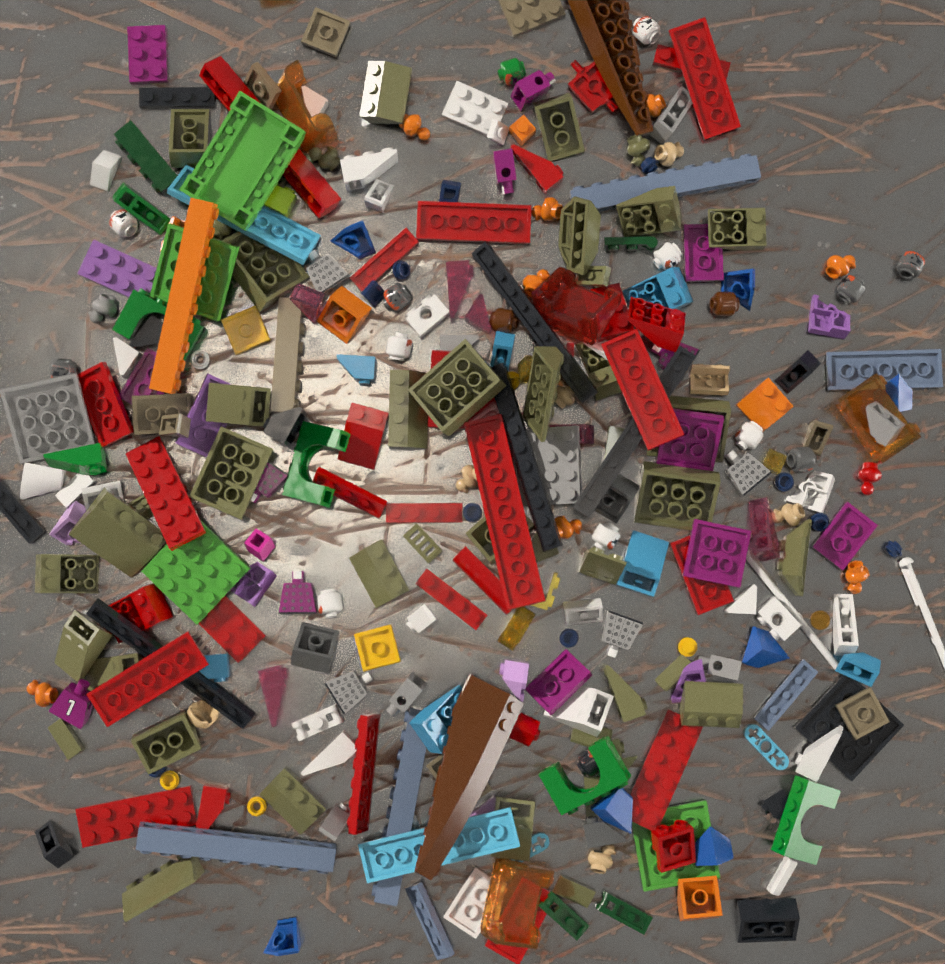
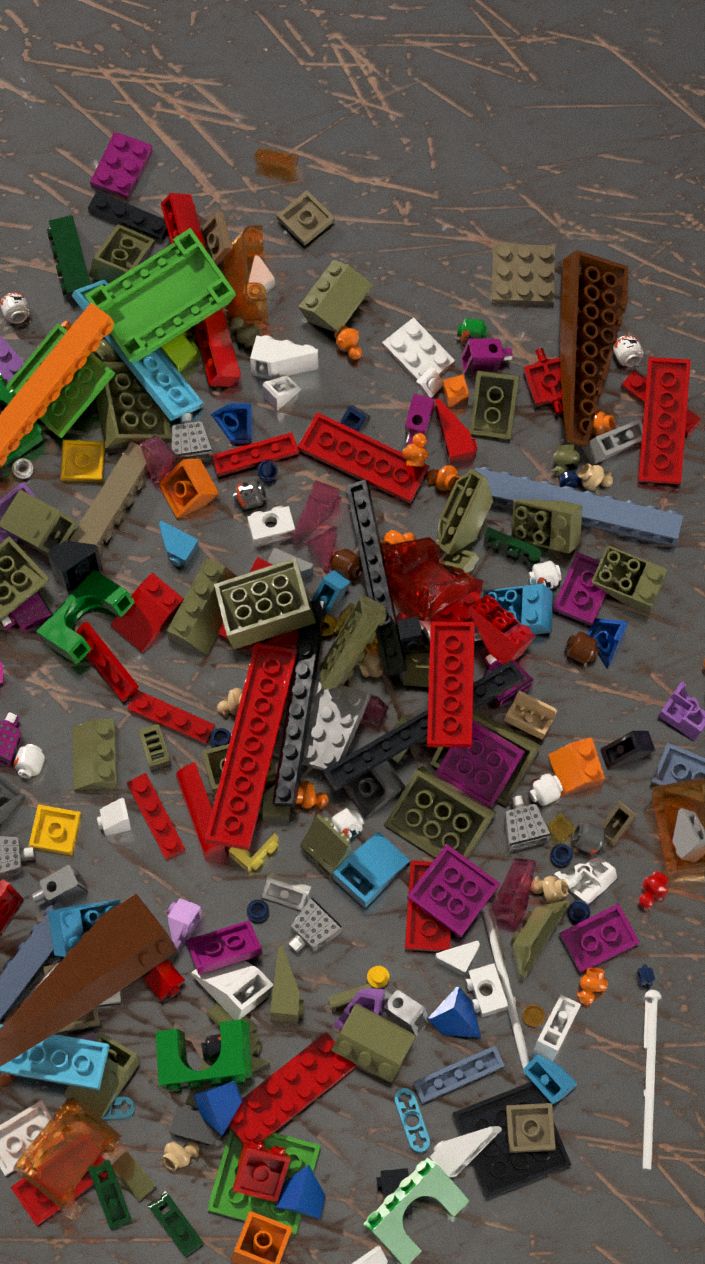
camera: 30 degrees right, 15 degrees down
white slope [90,150,122,192] -> none
green slope [112,181,171,235] -> none
dark blue tile [360,280,385,307] -> none
white head [386,332,412,361] -> none
clear yellow slope [497,607,536,651] -> none
none -> black brick [397,616,426,654]
none -> orange animal [402,433,429,467]

